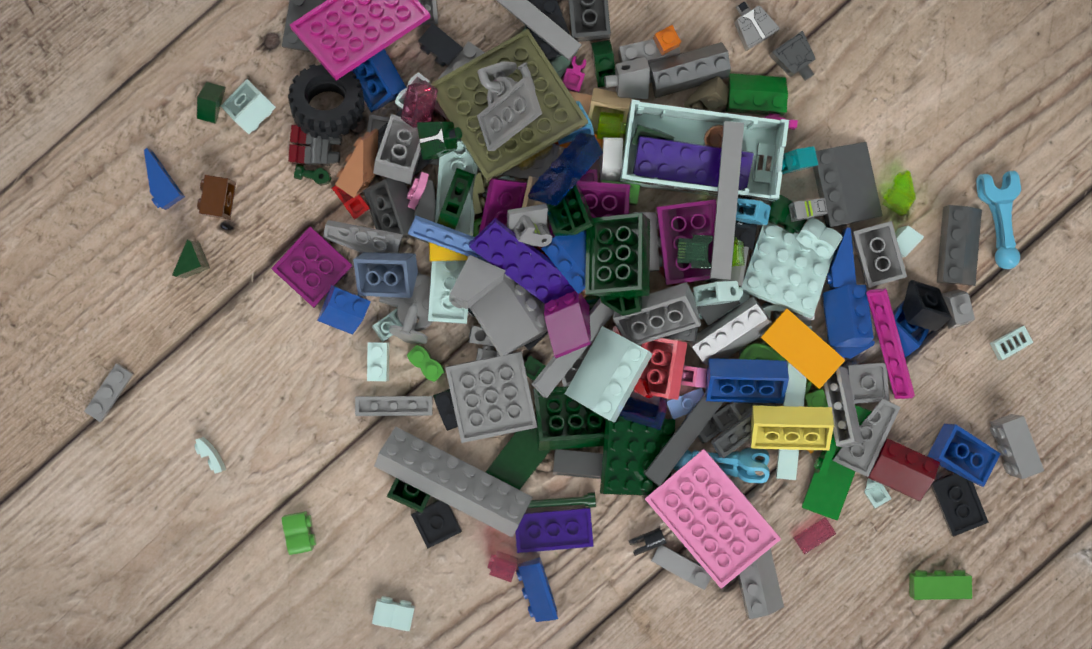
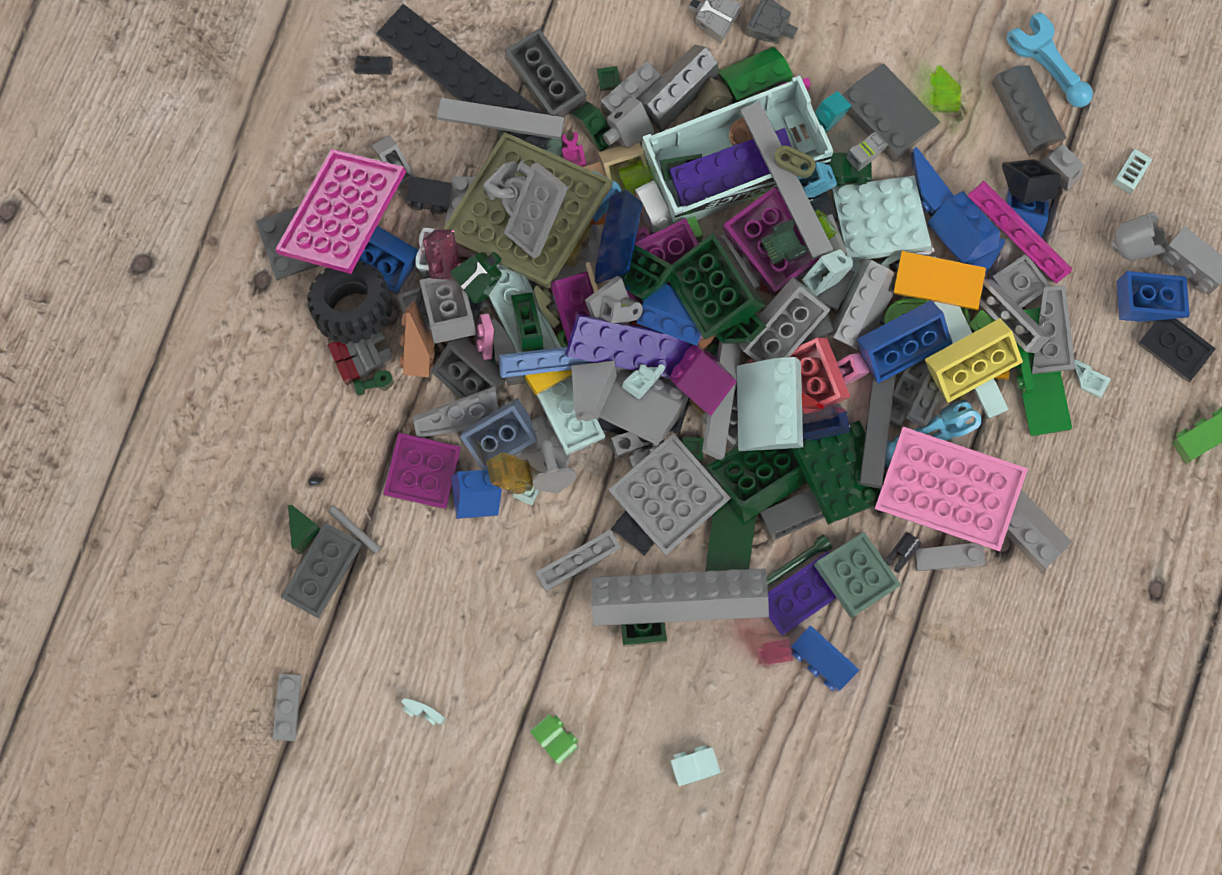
camera: 30 degrees left, 10 degrees down
blue slope [144,148,185,210] -> none
dark green slope [197,82,226,124] -> none
reddish brown brick [197,175,236,220] -> none
light aqua slope [221,79,276,134] -> none
red slope [331,185,370,220] -> none
light aqua brick [367,342,389,381] -> none
bright green brick [407,345,445,382] -> none
black tile [411,500,462,549] -> none
orange brick [653,25,681,56] -> none
light blue plate [666,387,704,419] -> none
clear pink tile [793,517,836,555] -> none
light aqua brick [796,218,843,259] -> none
light grey slope [851,221,907,288] -> none
dark red slope [867,438,940,502] -> none
light aqua slope [895,226,924,258] -> none
none -> dark grey plate [281,522,363,619]
none -> light grey bar [328,506,381,554]
none -> clear yellow brick [486,452,534,494]
none -> dark green plate [597,66,620,91]
none -> light aqua slope [622,365,665,399]
none -> olive plate [774,146,816,178]
none -> sand green plate [814,532,901,618]
none -> light grey cylinder [1112,212,1167,261]

